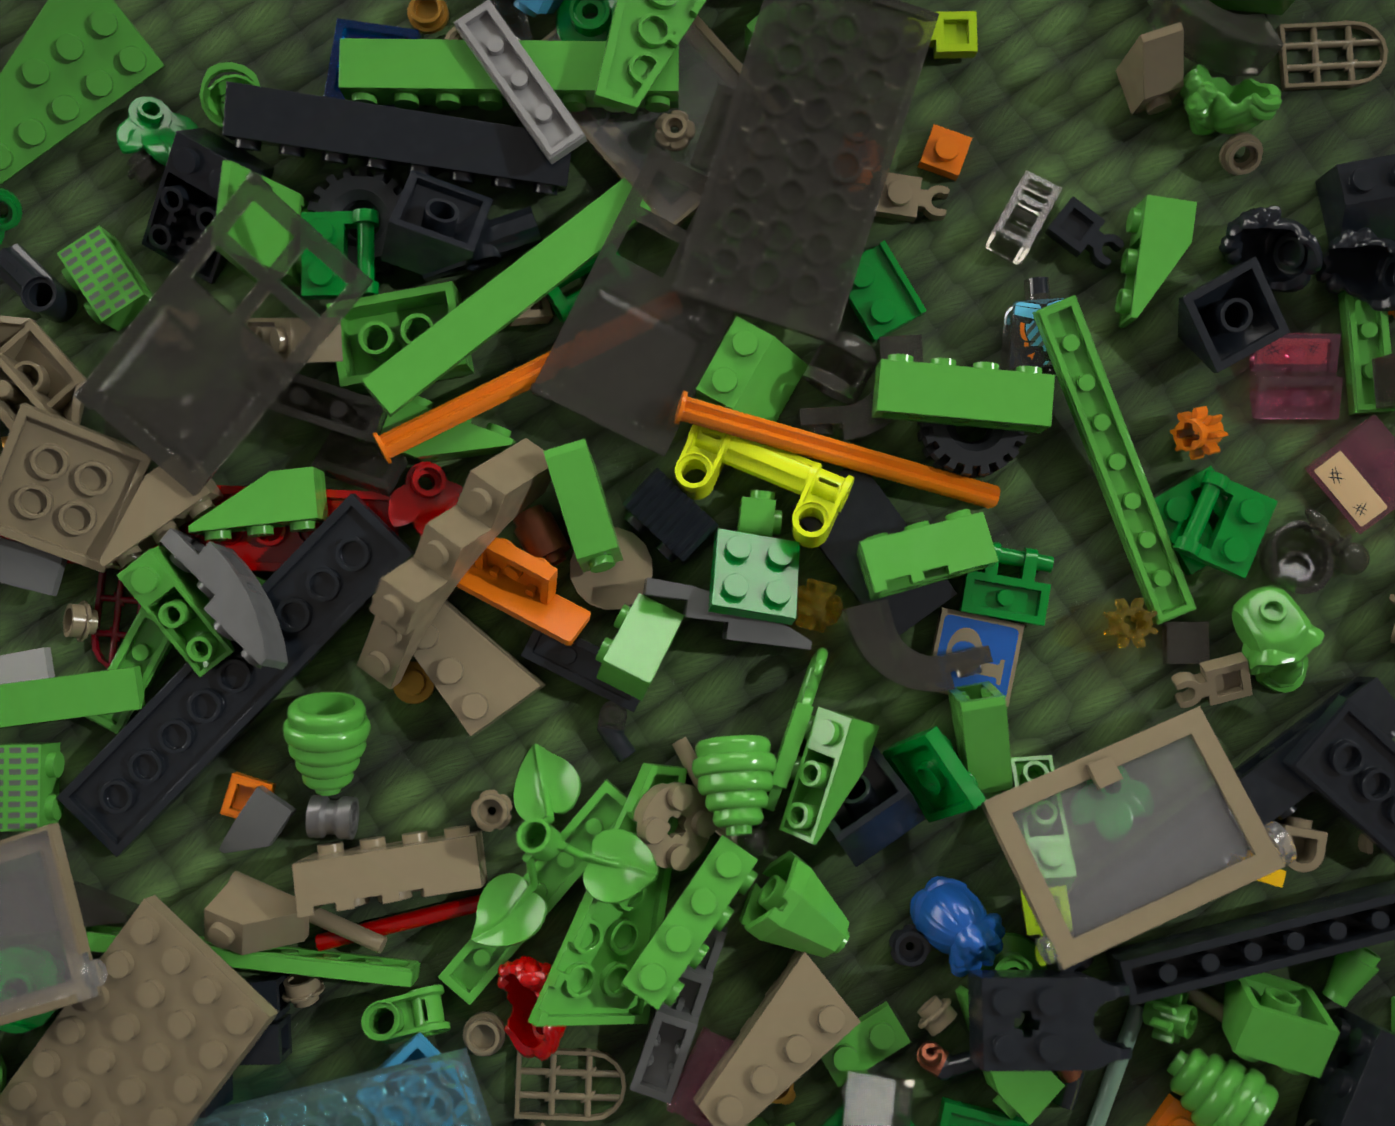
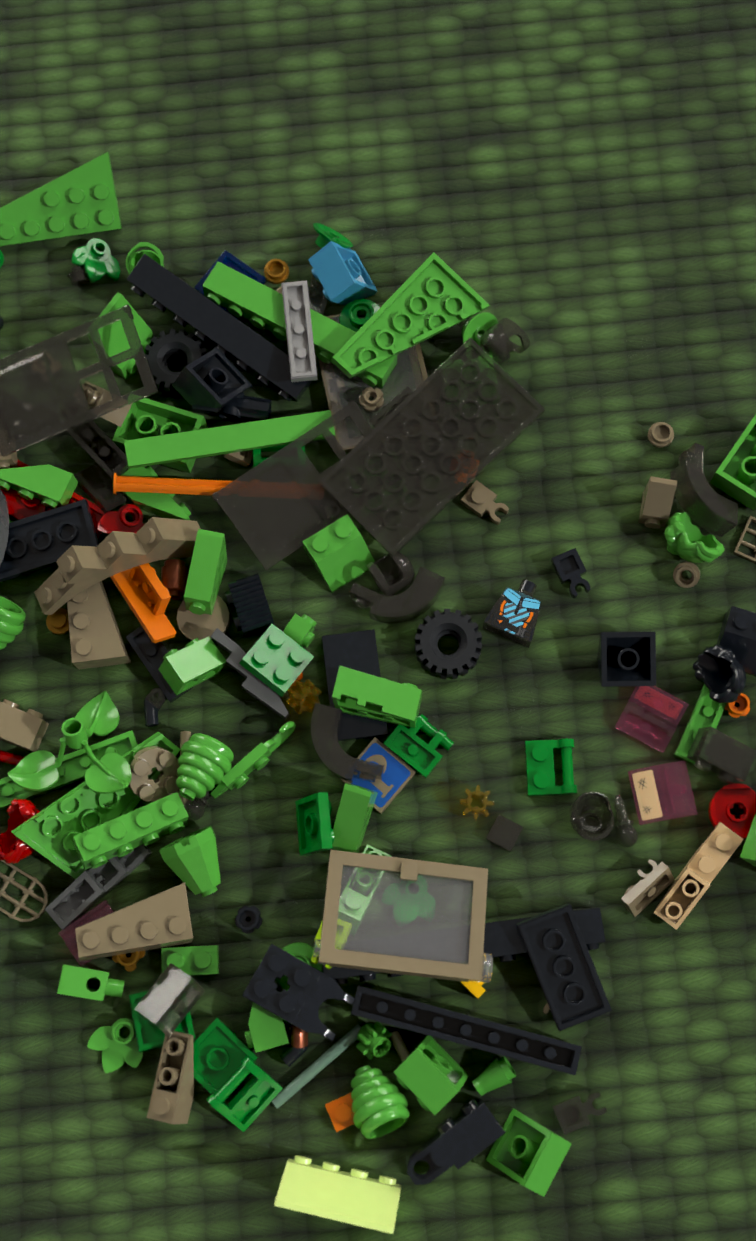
camera: 30 degrees right, 10 degrees down
bright green brick [57,226,160,331] -> none
black slope [141,128,275,284] -> none
green plate [301,208,379,300] -> none
dark tan plate [471,790,513,832] -> none
orange axle [674,391,1001,509] -> none
neon yellow piece [675,424,855,548] -> none
bright green slope [779,707,879,845] -> none
black slope [828,745,926,867] -> none
green plate [832,240,927,343] -> none
bright green brick [872,354,1055,433] -> none
lime plate [904,11,978,59] -> none
blue hair [910,876,1005,977] -> none
dark tan plate [917,995,957,1036] -> none
arm [917,1041,980,1081] -> none
orange plate [918,124,972,181] -> none
clear smoke slope [985,170,1063,265] -> none
bright green tile [1032,295,1197,625] -> none
bright green slope [1115,195,1197,328] -> none
orange gear [1170,406,1228,460] -> none
dark tan plate [1171,652,1253,708] -> none
green plate [1173,470,1278,579] -> none
black hair [1219,205,1323,293] -> none
bright green head [1232,585,1325,693] -> none
dark tan plate [1269,816,1328,872] -> none

